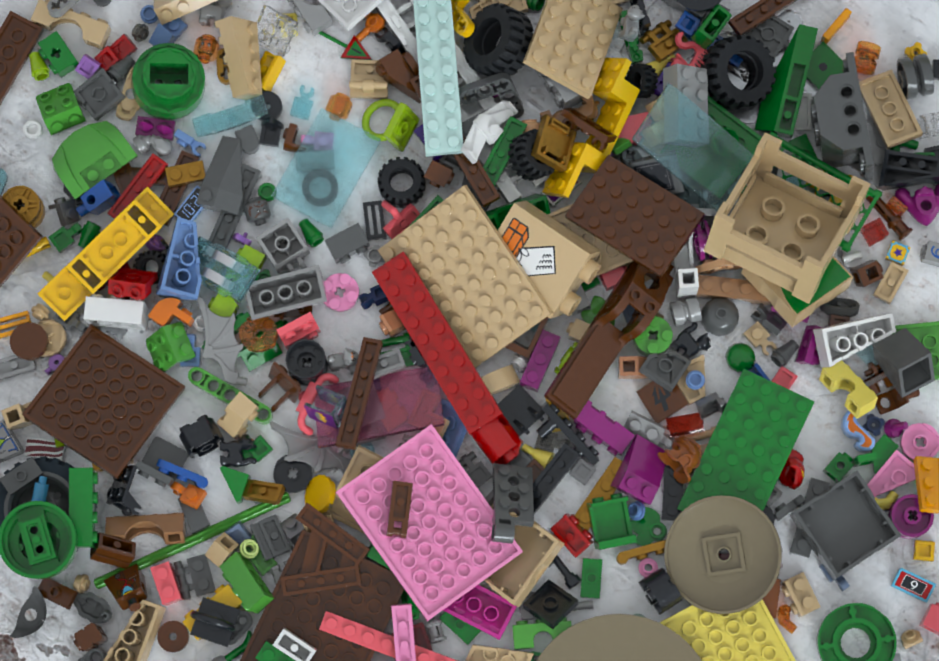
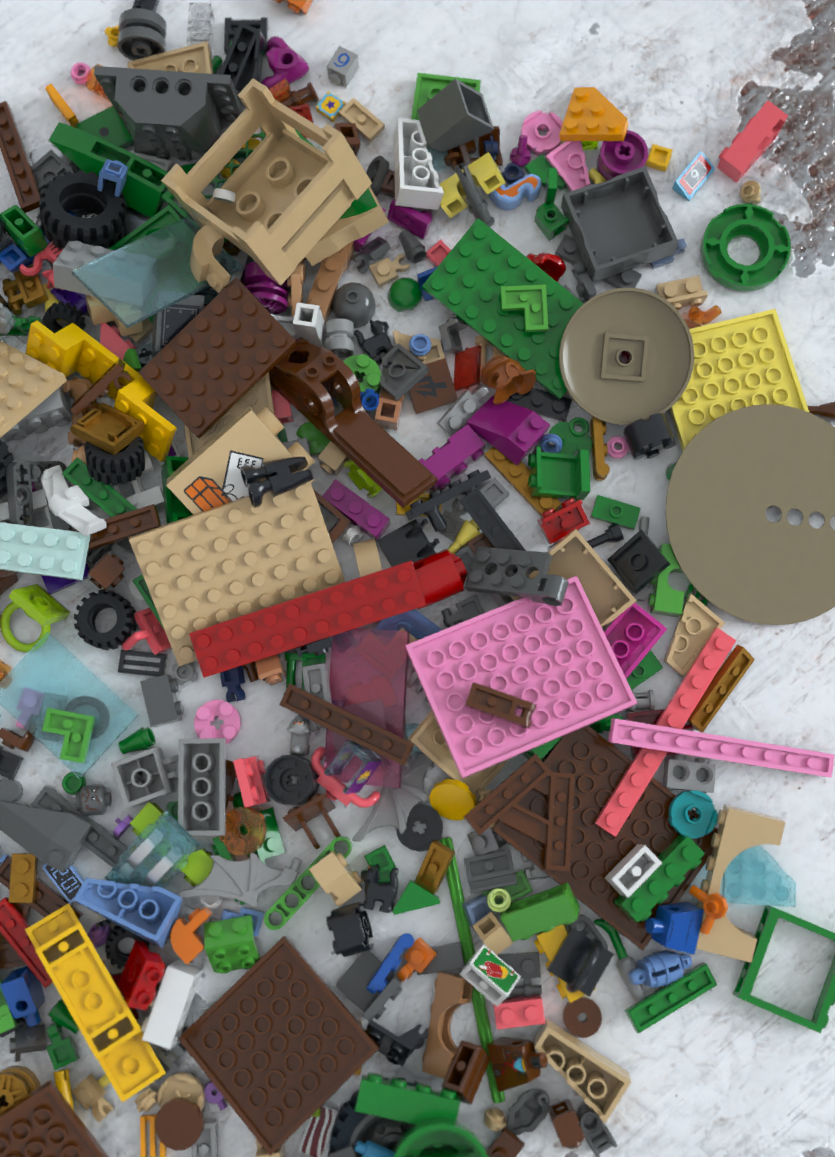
camera: 80 degrees left, 0 degrees up
none -> bright green plate [42,708,96,763]
none -> bright pink plate [71,62,93,85]
none -> tan plate [71,1074,113,1122]
none -> medium blue window [97,159,128,197]
none -> tan arch [190,224,231,293]
none -> white tile [212,188,236,203]
none -> black piece [240,457,314,508]
none -> blue plate [360,389,379,411]
none -> dark grey pin [454,162,495,227]
none -> brick [460,944,521,1007]
none -> dark blue plate [484,135,499,161]
none -> bright green plate [500,284,548,332]

